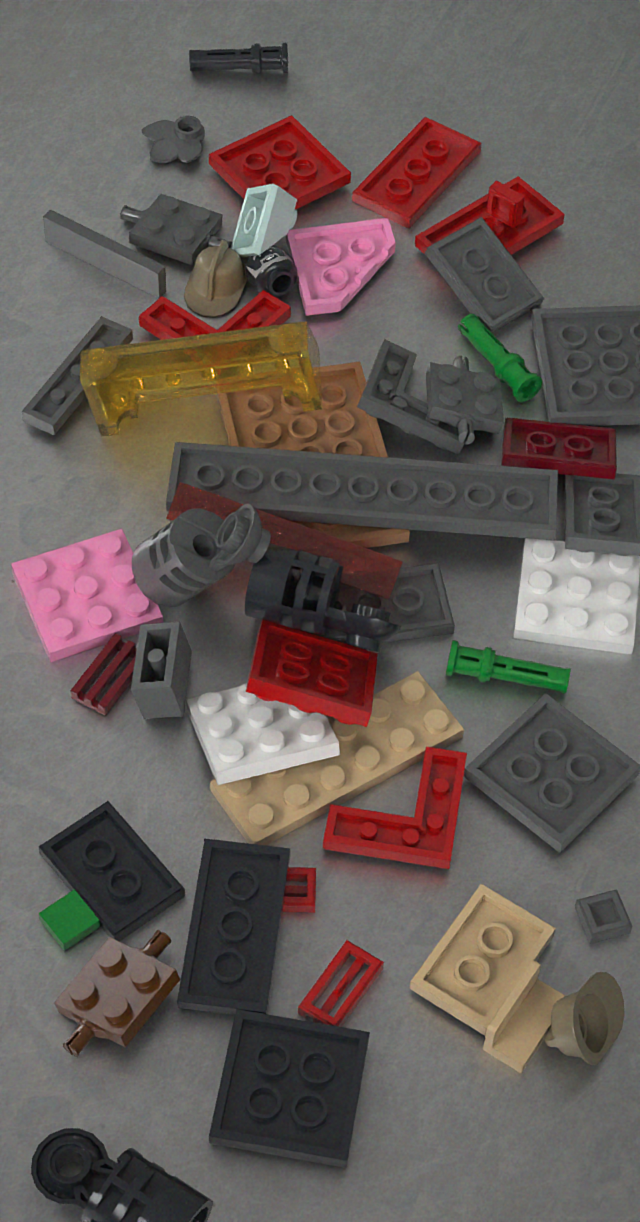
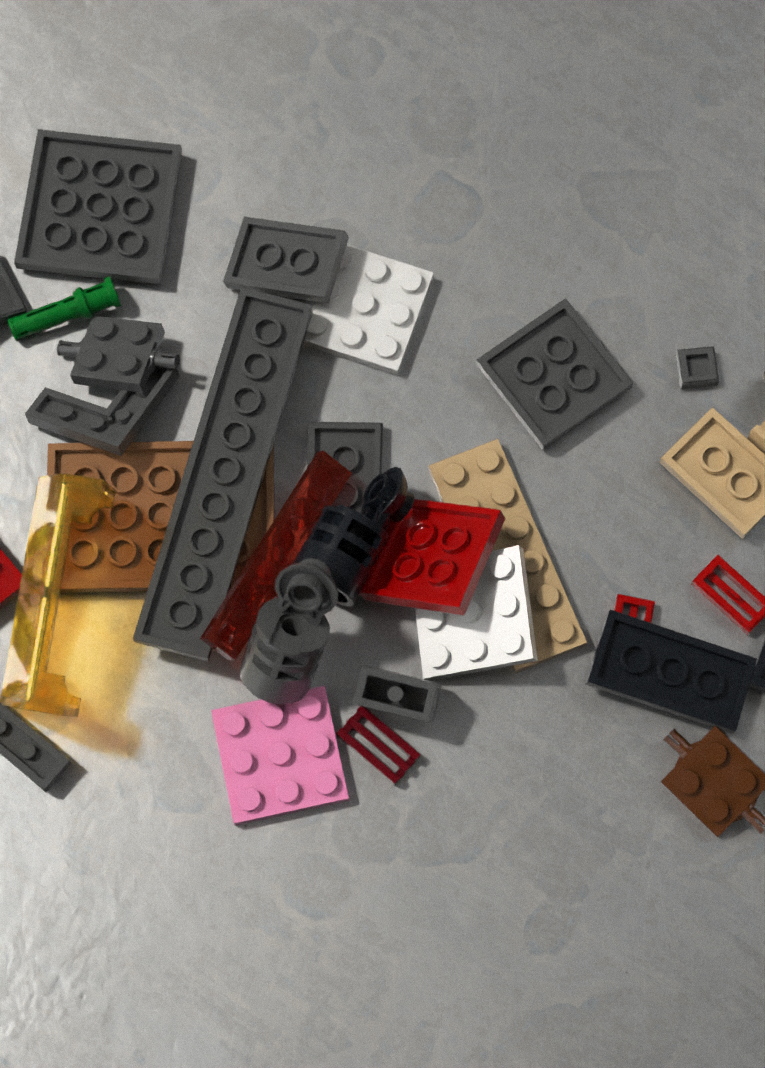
camera: 75 degrees left, 20 degrees up
black tile [38,801,185,942] -> none
green tile [38,889,100,951] -> none
red plate [323,746,467,869] -> none
green pin [445,640,571,694] -> none
dark red tile [501,417,617,480] -> none

